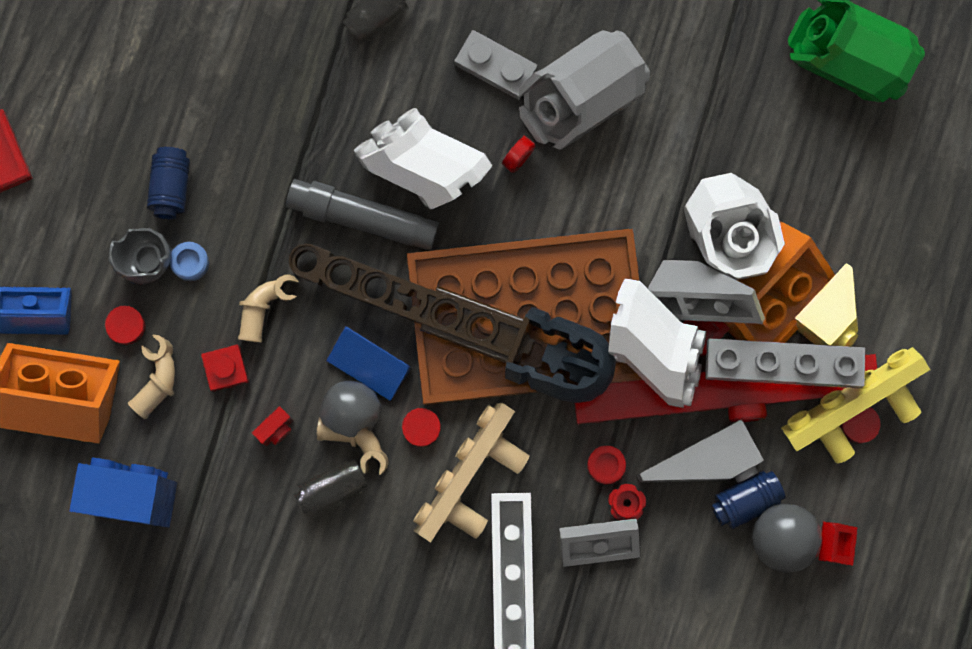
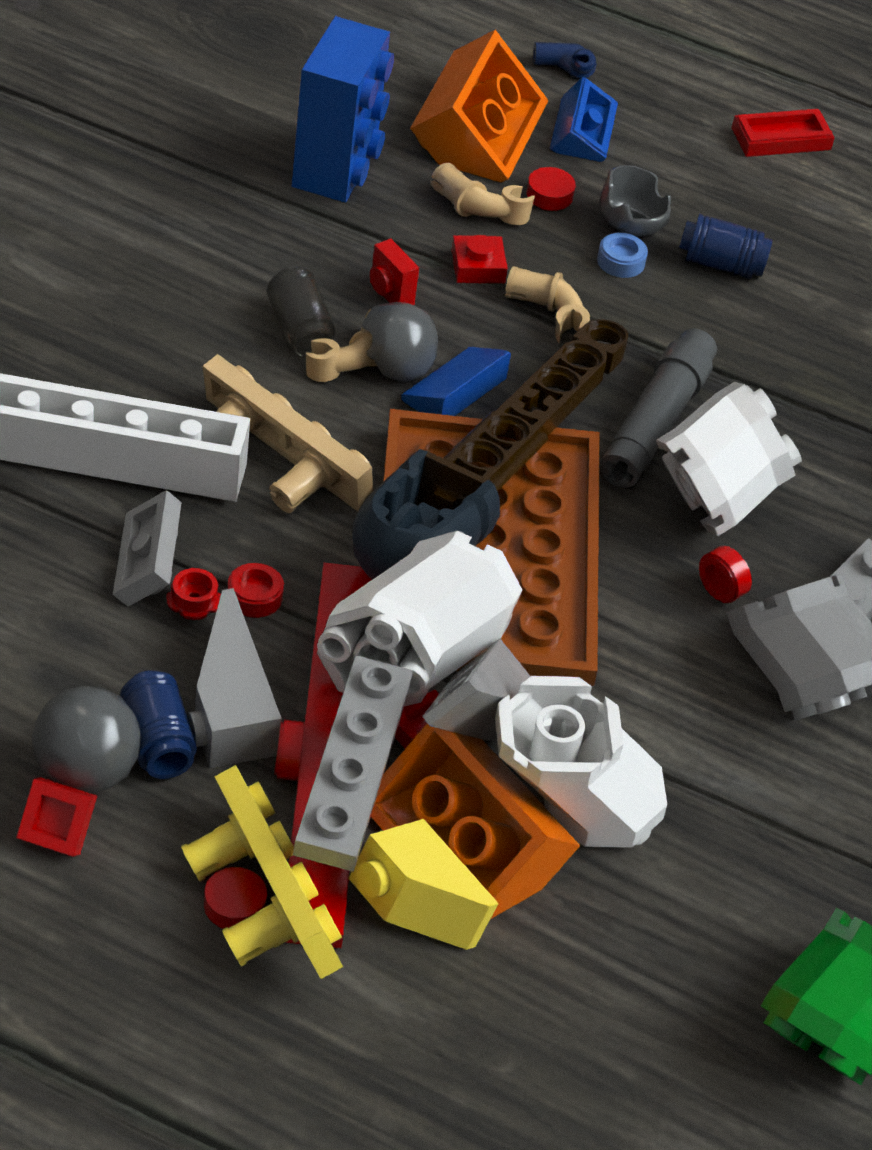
camera: 95 degrees right, 35 degrees down
red tile [402,408,441,447] -> none

